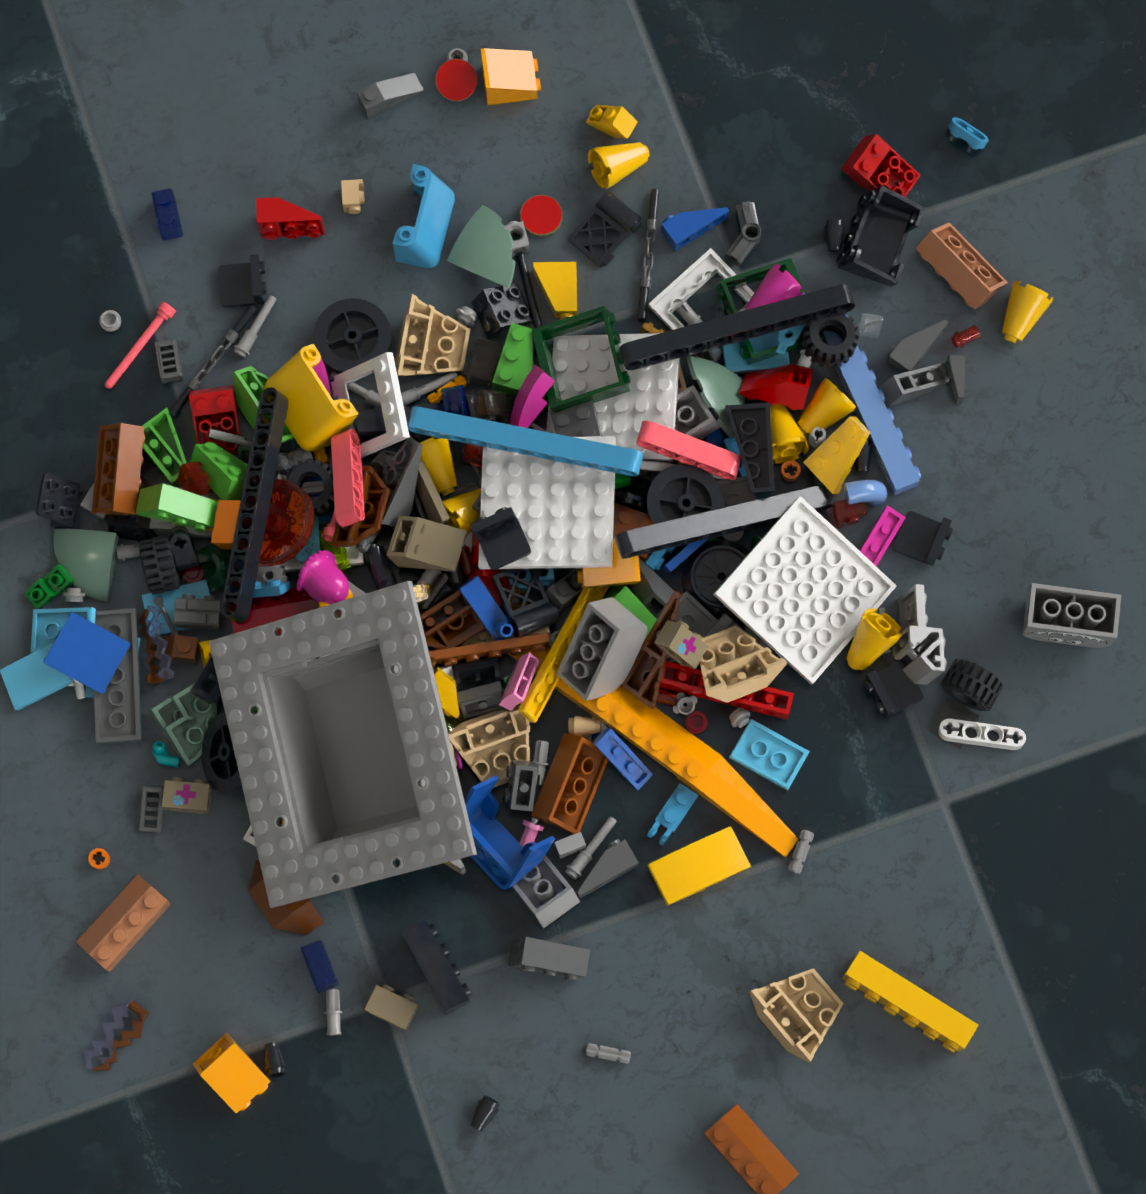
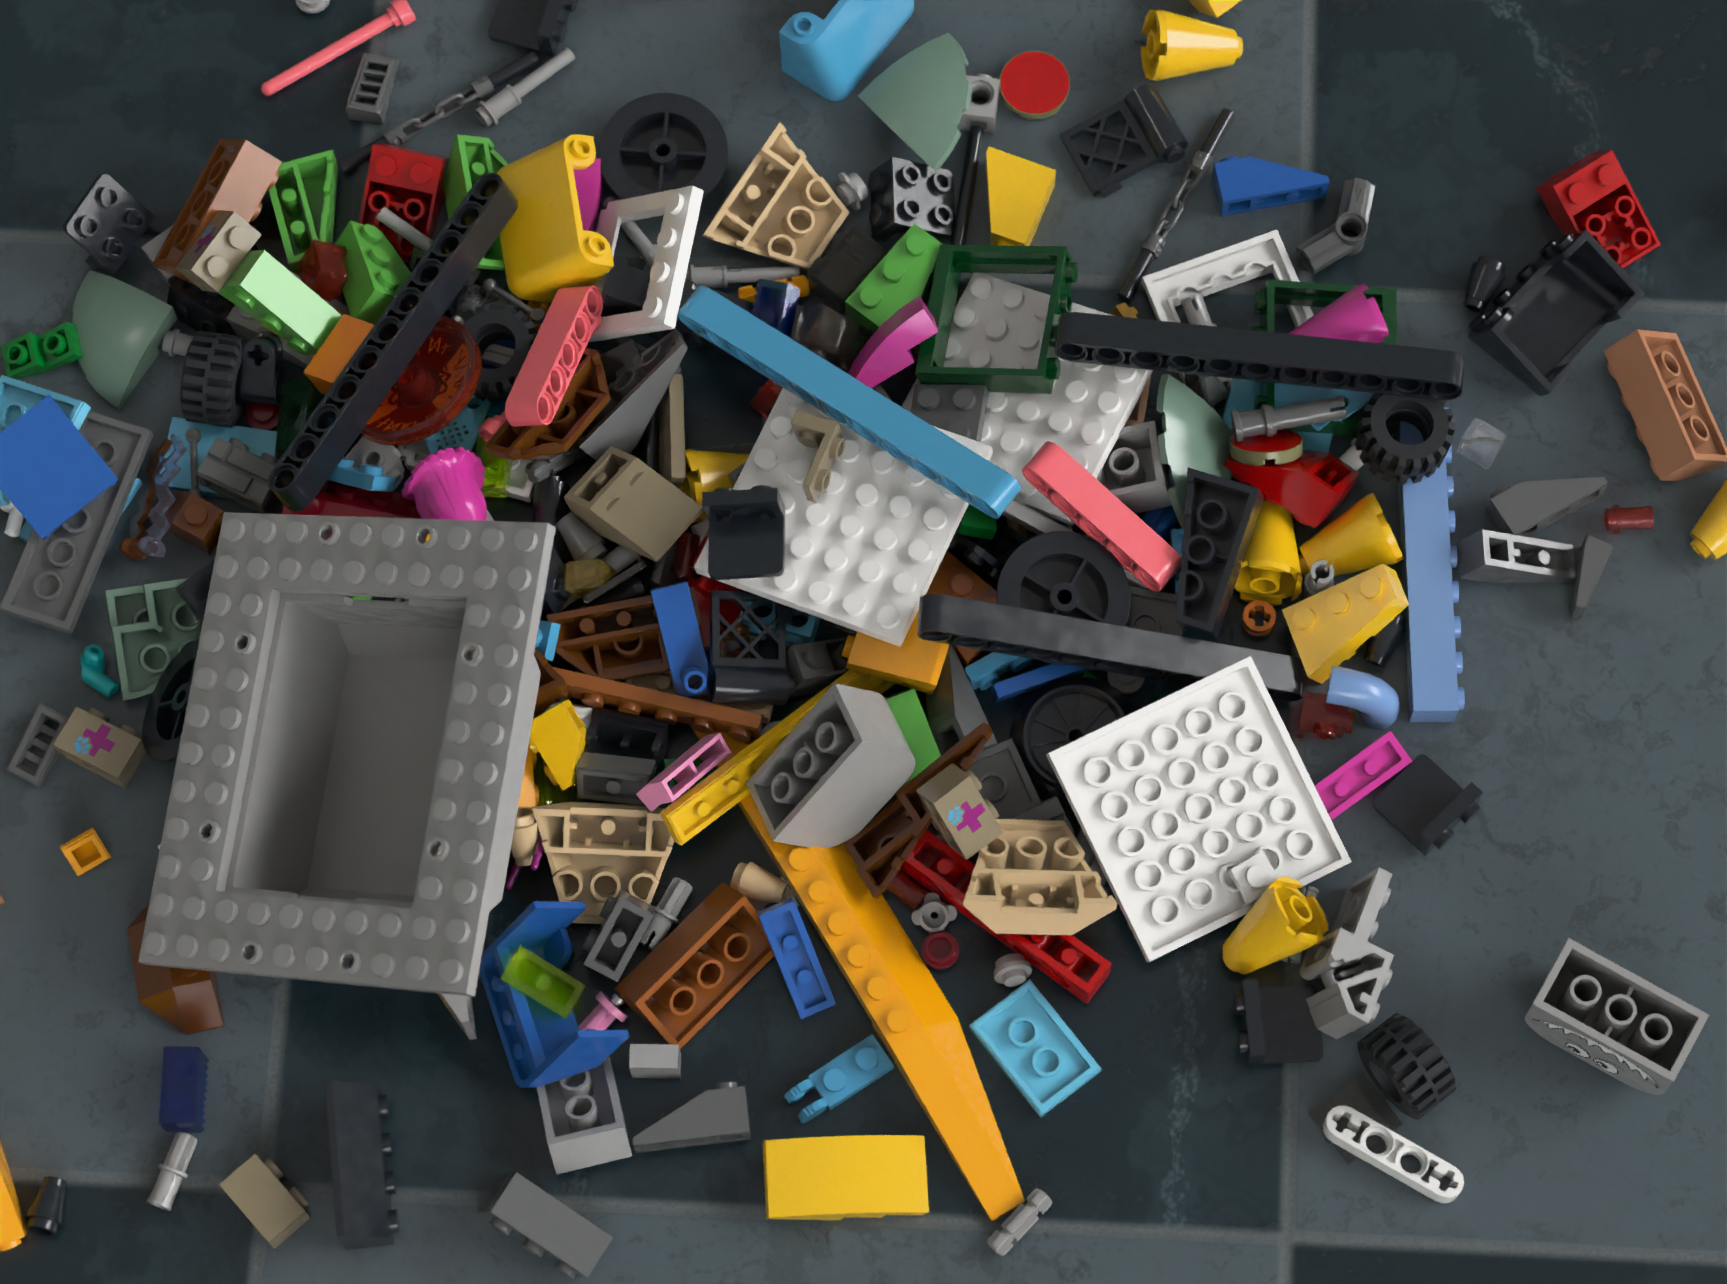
camera: 25 degrees right, 5 degrees down
light grey plate [63,588,85,602] -> none
yellow cone [420,437,457,497] -> none
light grey pin [565,816,617,880] -> none
none -> light orange slope [59,827,111,876]
none -> dark tan brick [176,210,262,293]
none -> dark grey hinge [483,278,545,324]
none -> clear neon green slope [500,945,586,1019]
none -> dark grey cone [555,512,608,569]
none -> dark tan bracket [791,410,845,503]
none -> white plate [1227,851,1278,904]
none -> tile [1229,429,1303,466]
none -> dark grey pin [1230,395,1346,443]

